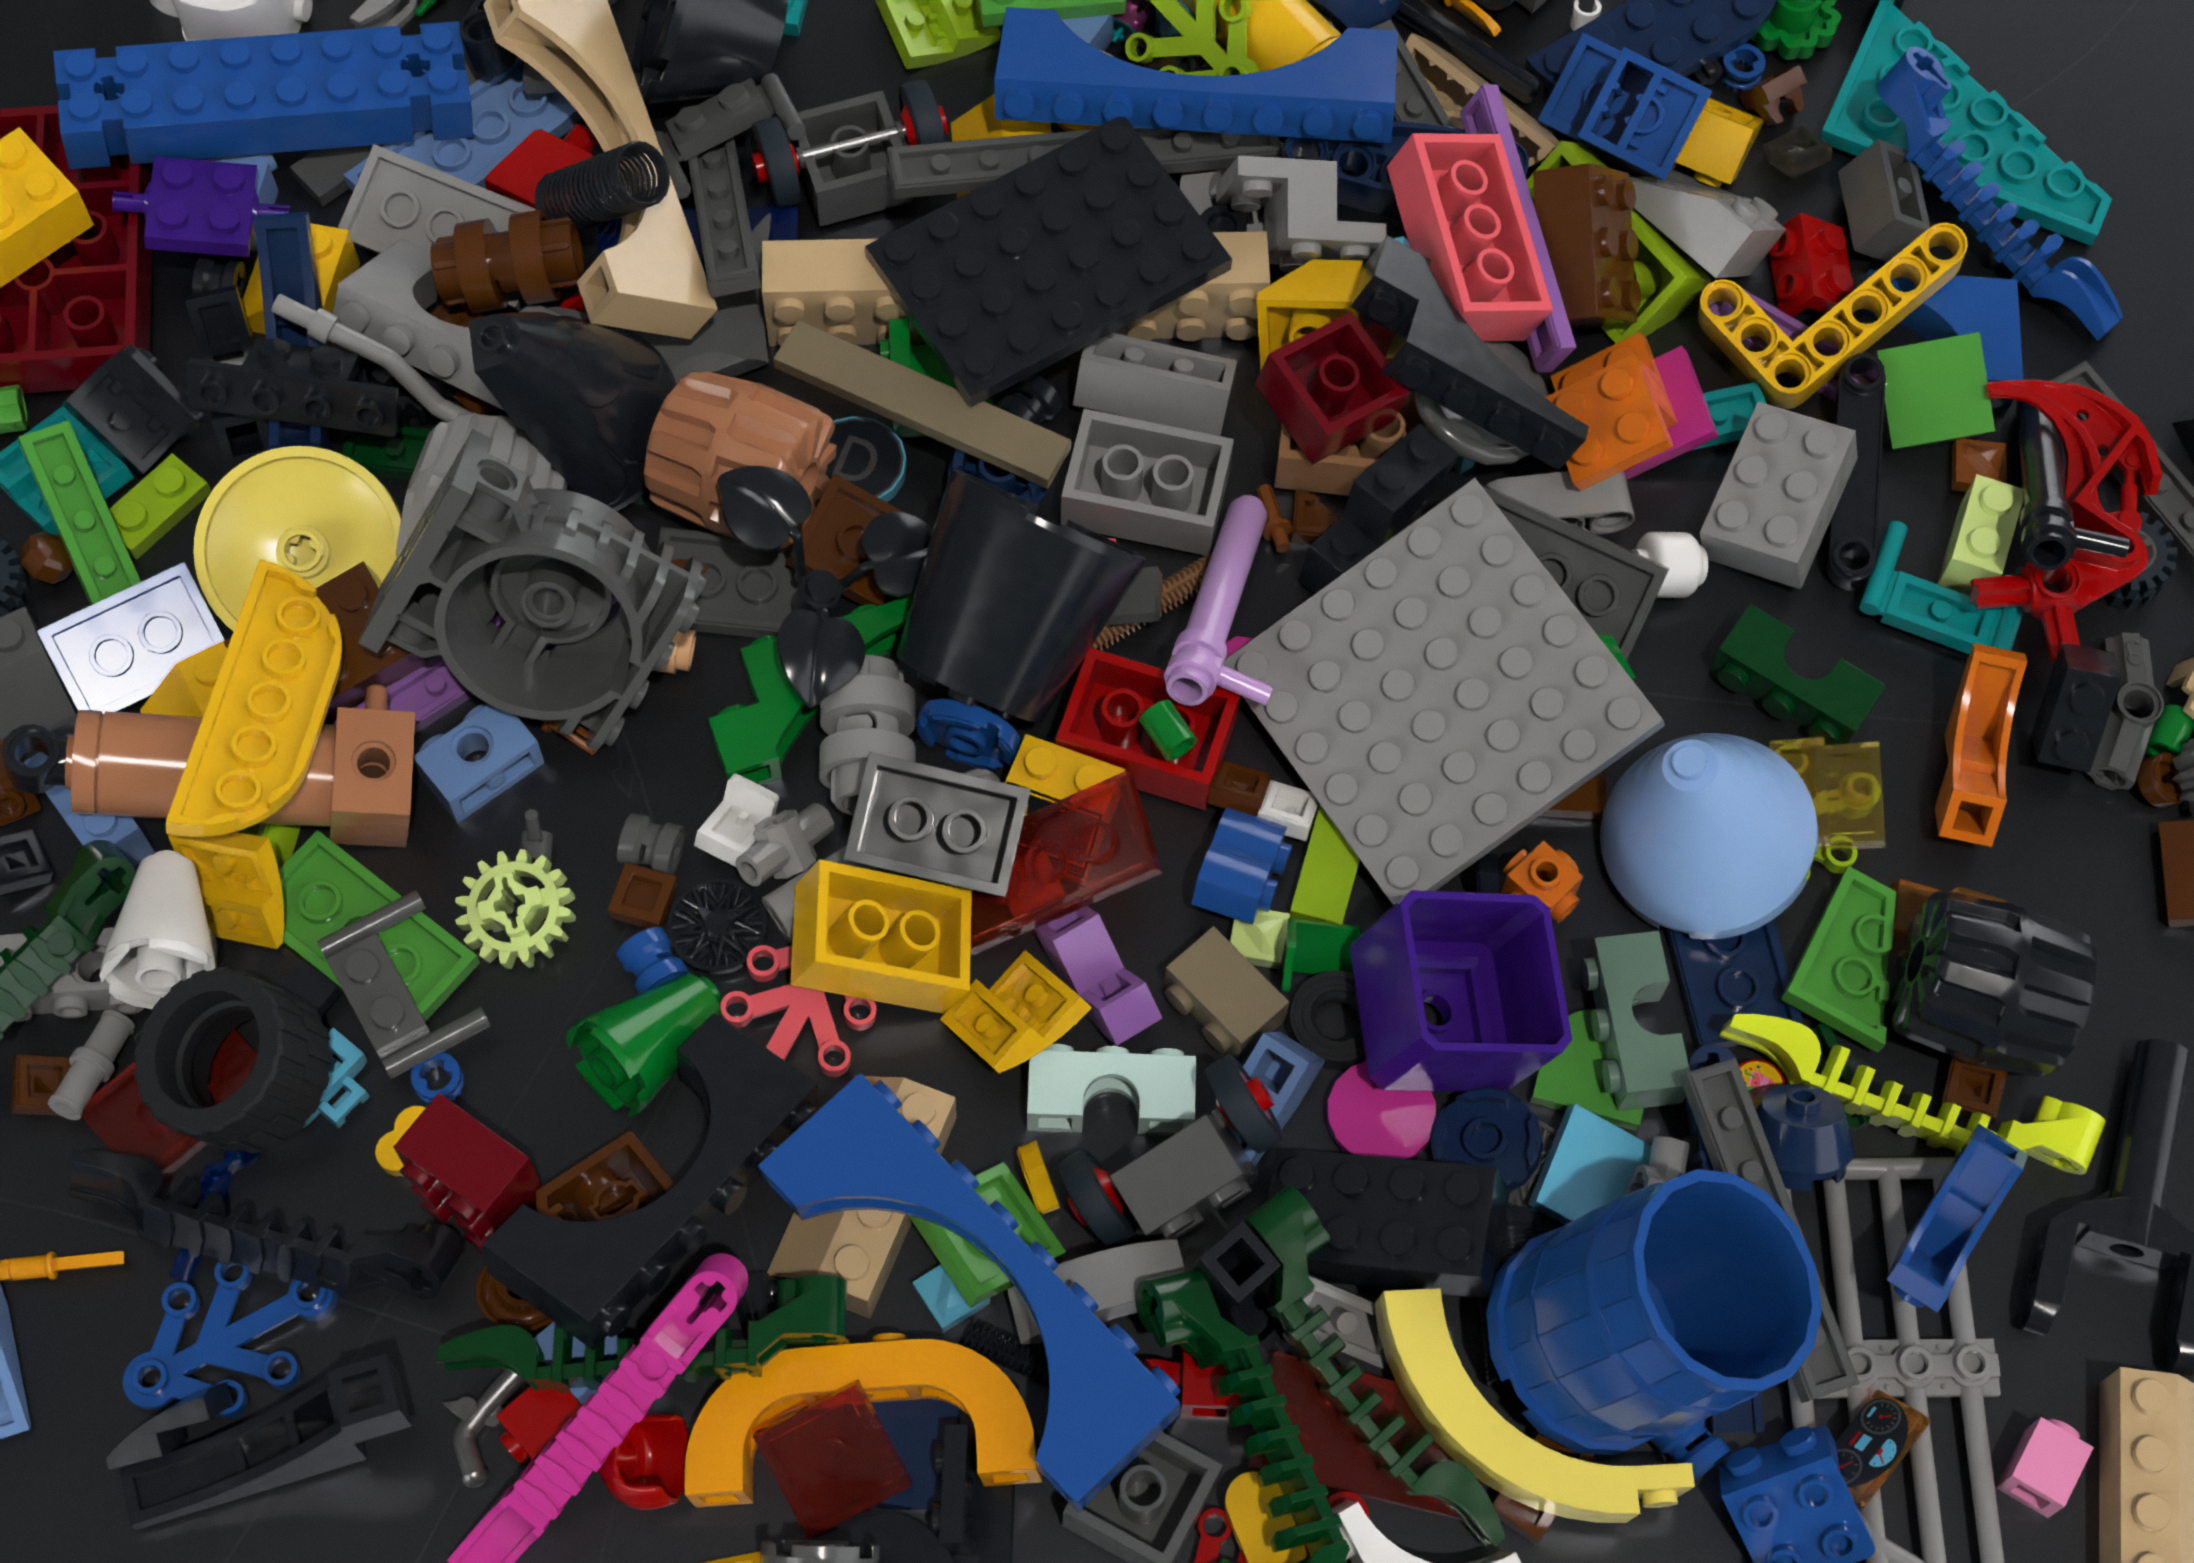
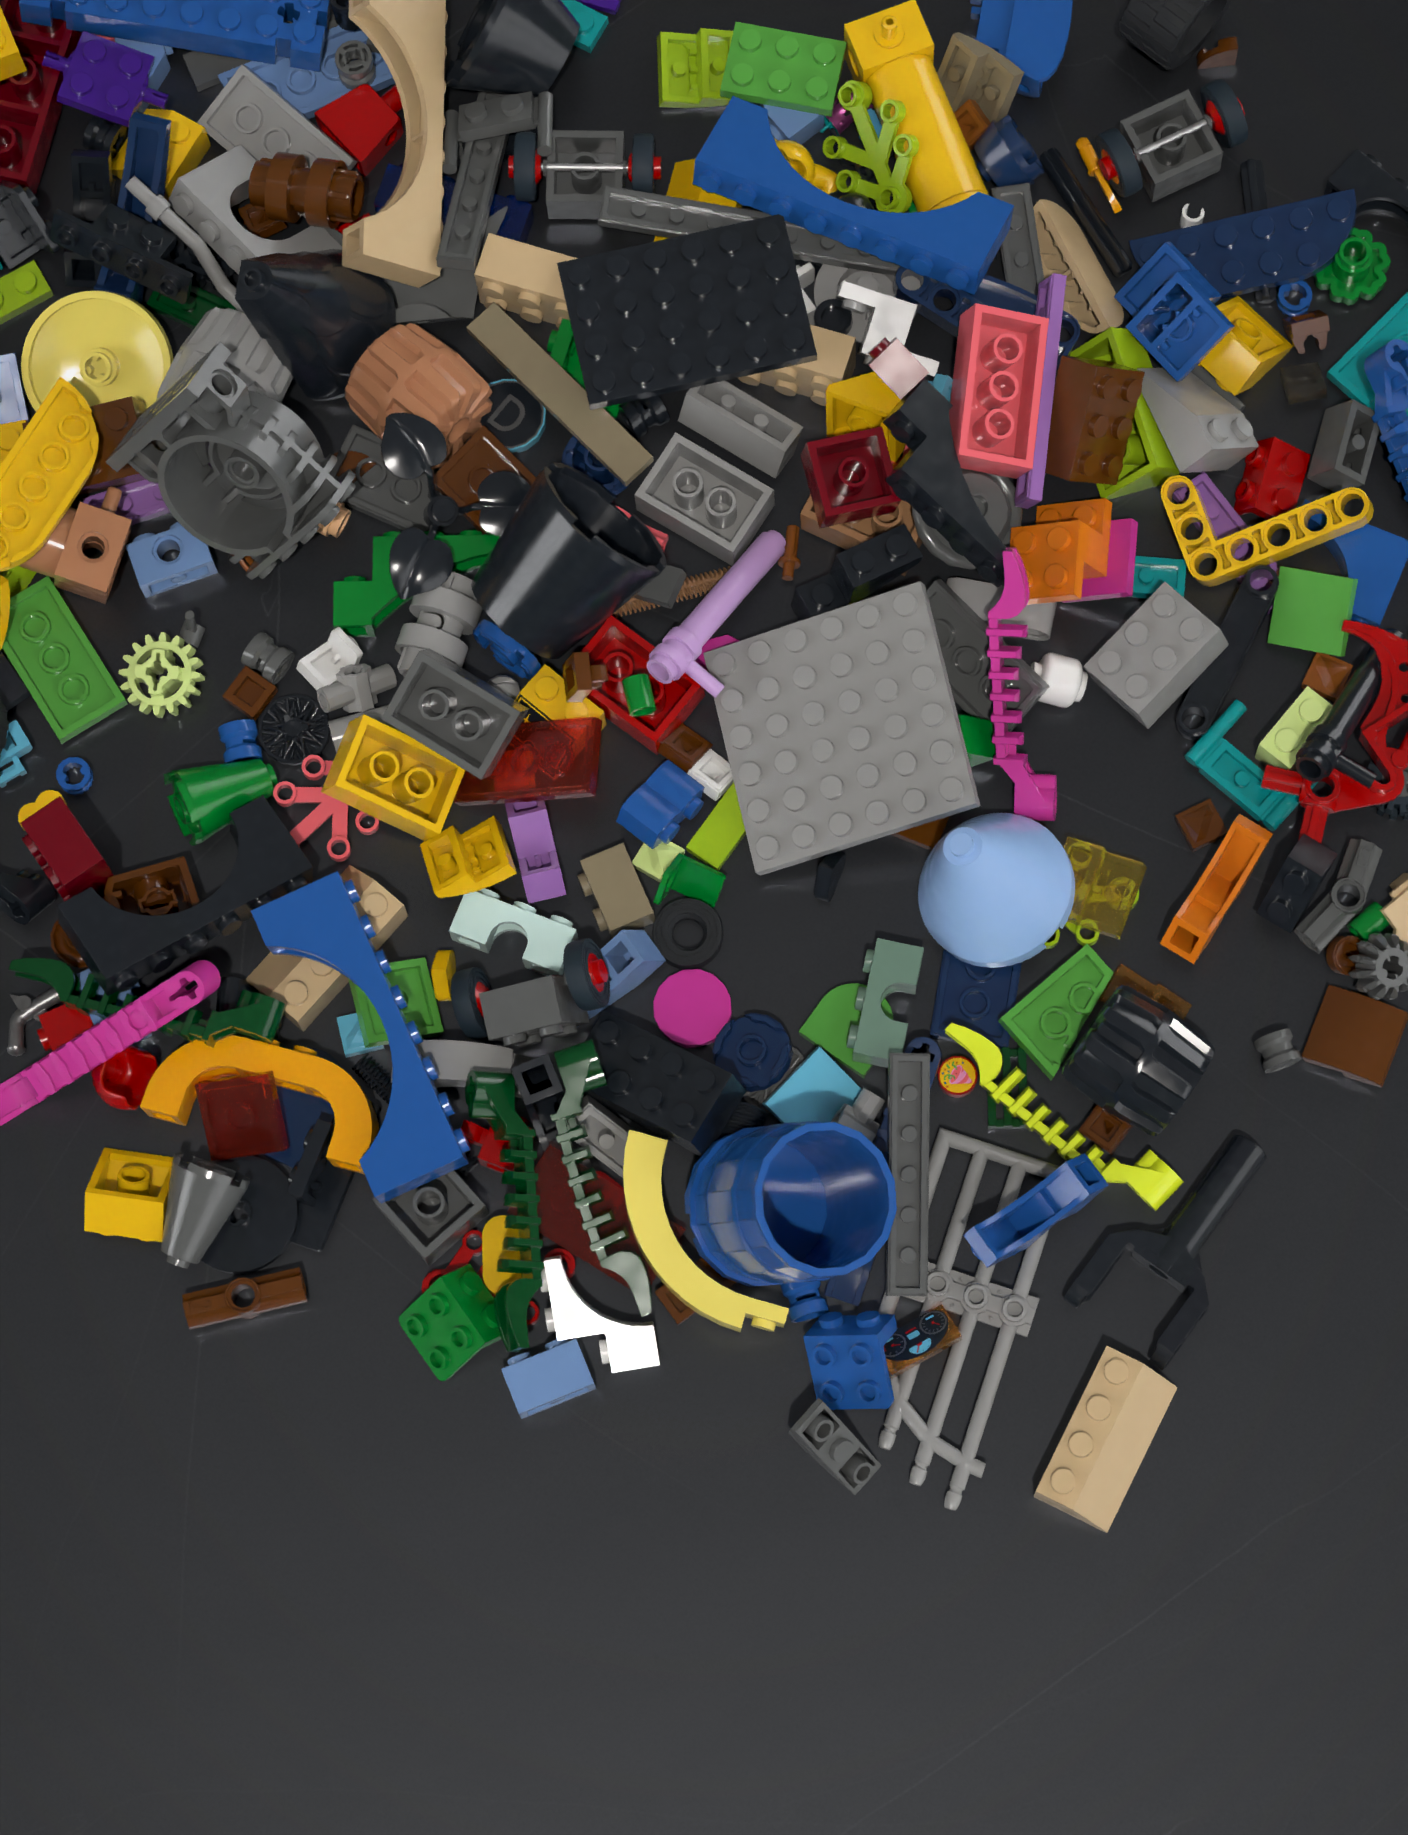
camera: 30 degrees right, 10 degrees up
dark grey plate [317,890,491,1079] -> none
black piece [535,141,670,232] -> none
reddish brown tile [1291,490,1339,544] -> none
dark purple plate [1350,890,1572,1091] -> none
orange brick [1500,841,1584,923] -> none
dark green arch [1709,604,1886,754] -> none
dark blue cone [1755,1084,1855,1191] -> none
bright pink brick [1996,1417,2094,1518] -> none
none -> dark grey wheel [335,40,376,90]
none -> reddish brown tile [562,652,608,702]
none -> brick [867,337,929,400]
none -> dark pink piece [986,547,1057,821]
none -> reddish brown tile [1174,798,1228,853]
none -> dark grey wheel [1253,1028,1302,1073]

